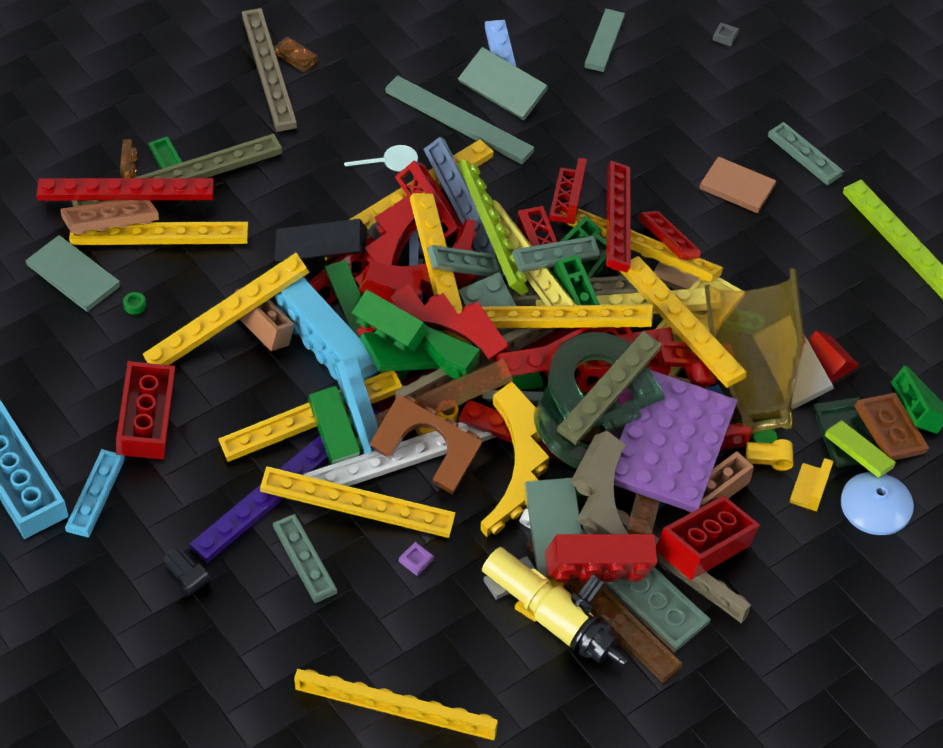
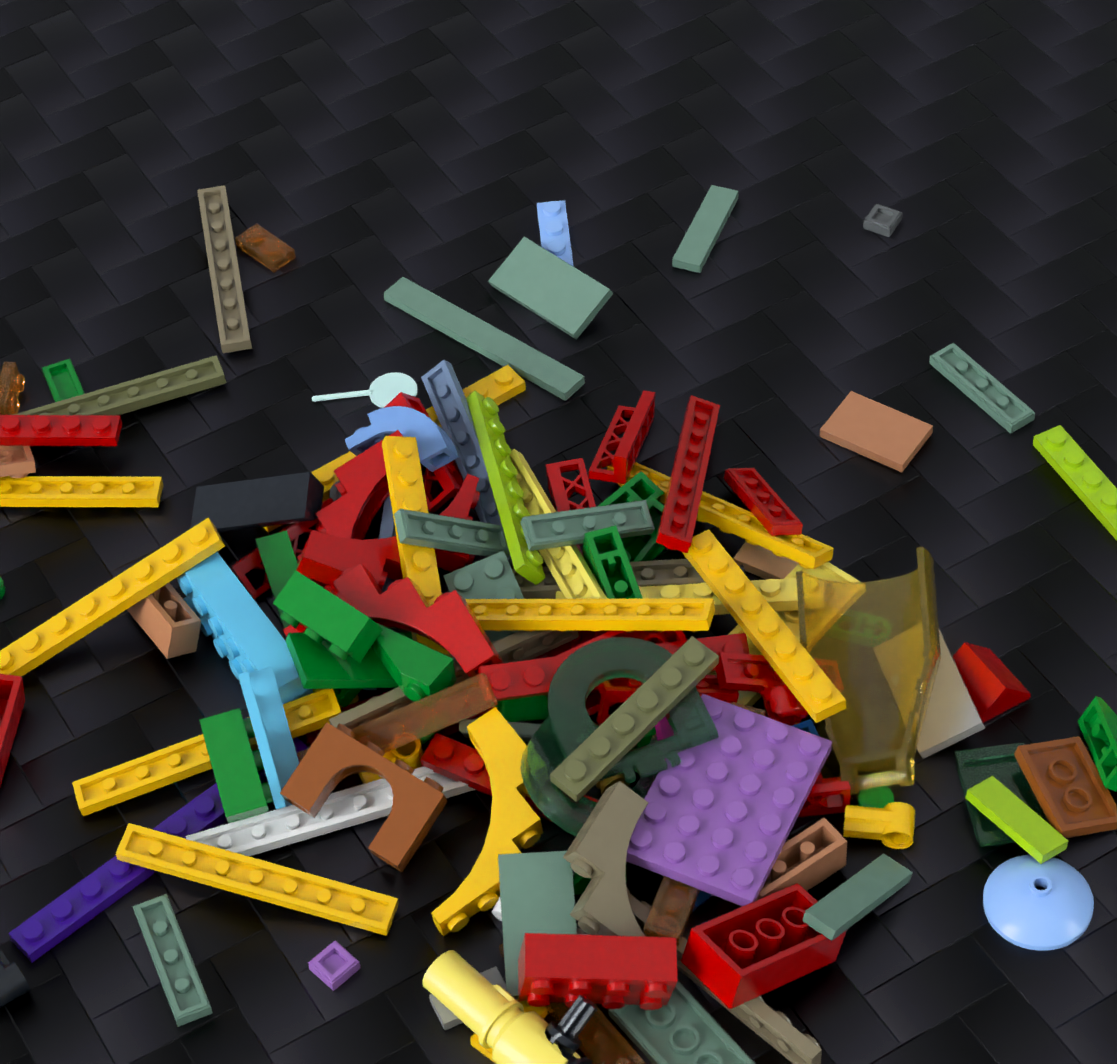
camera: 10 degrees right, 5 degrees down
yellow panel [790,458,833,511] -> none
none -> medium blue arch [345,406,459,472]
none -> sand green tile [802,853,913,941]

